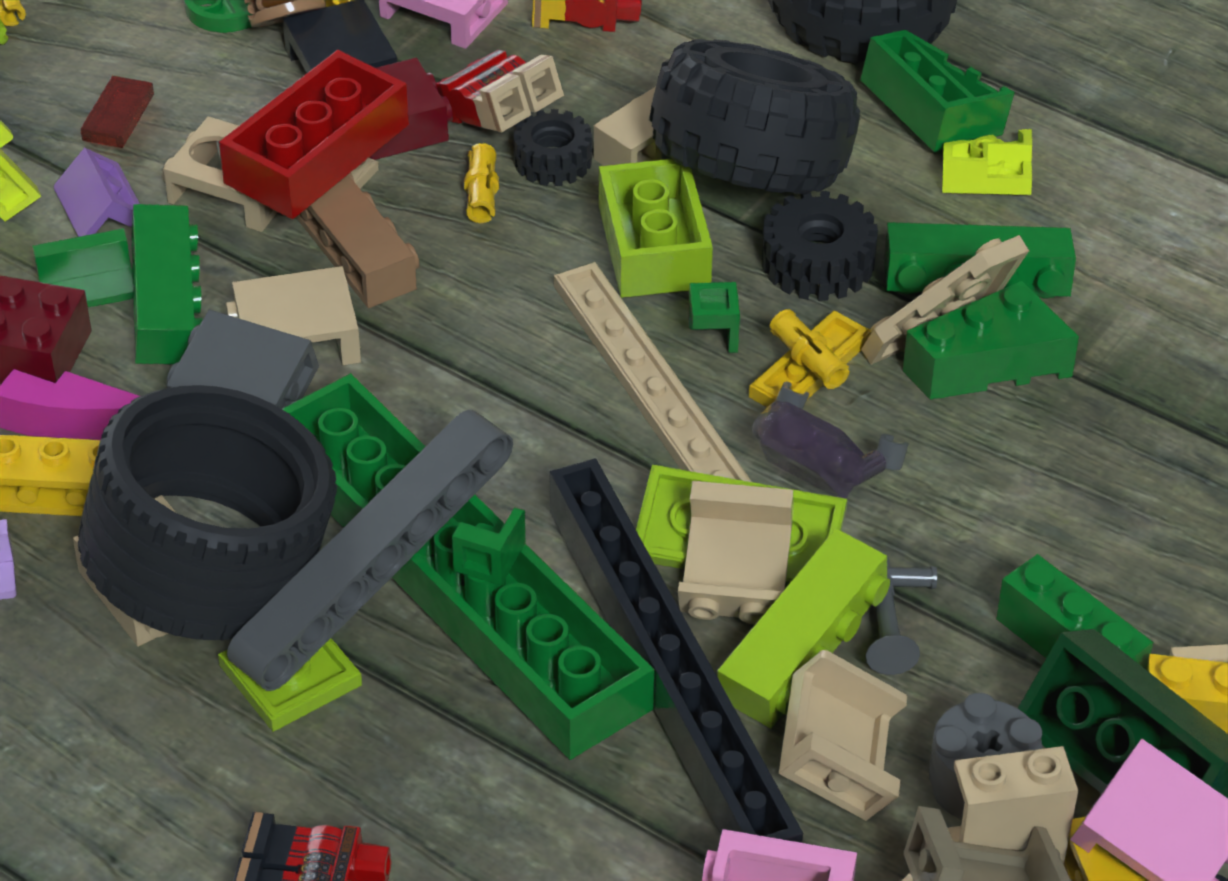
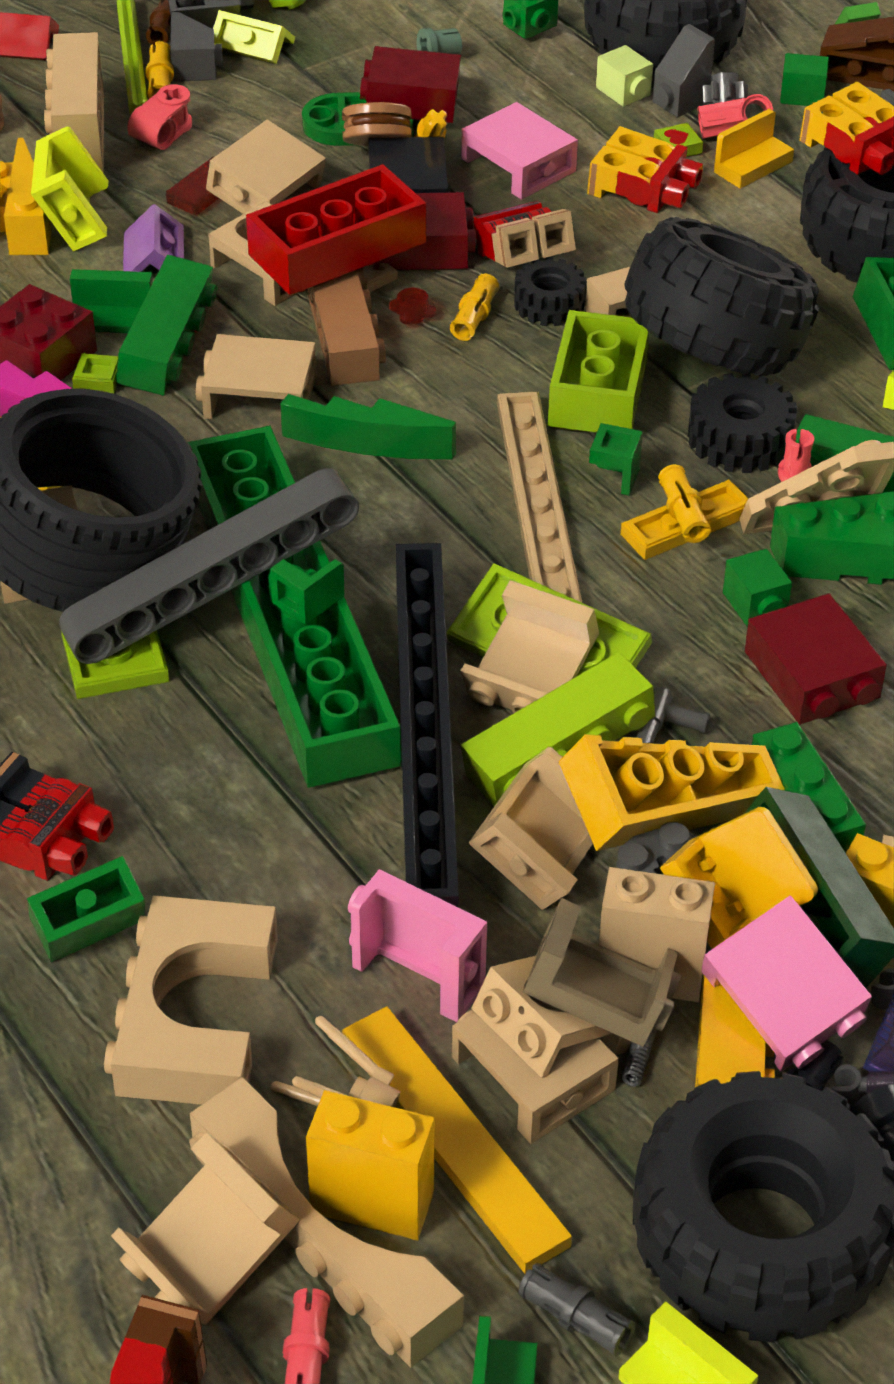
camera: 20 degrees right, 0 degrees up
dark grey panel [166,310,319,409] -> none
clear purple torso [752,382,909,499] -> none
none -> lime tile [72,353,118,394]
none -> coral piece [127,84,192,150]
none -> tan panel [206,119,326,214]
none -> green slope [280,394,456,460]
none -> clear red plate [389,287,436,324]
none -> yellow wedge [559,734,785,851]
none -> yellow bracket [660,807,818,949]
none -> green brick [722,548,792,627]
none -> dark red brick [744,593,887,725]
none -> coral pin [778,429,814,482]

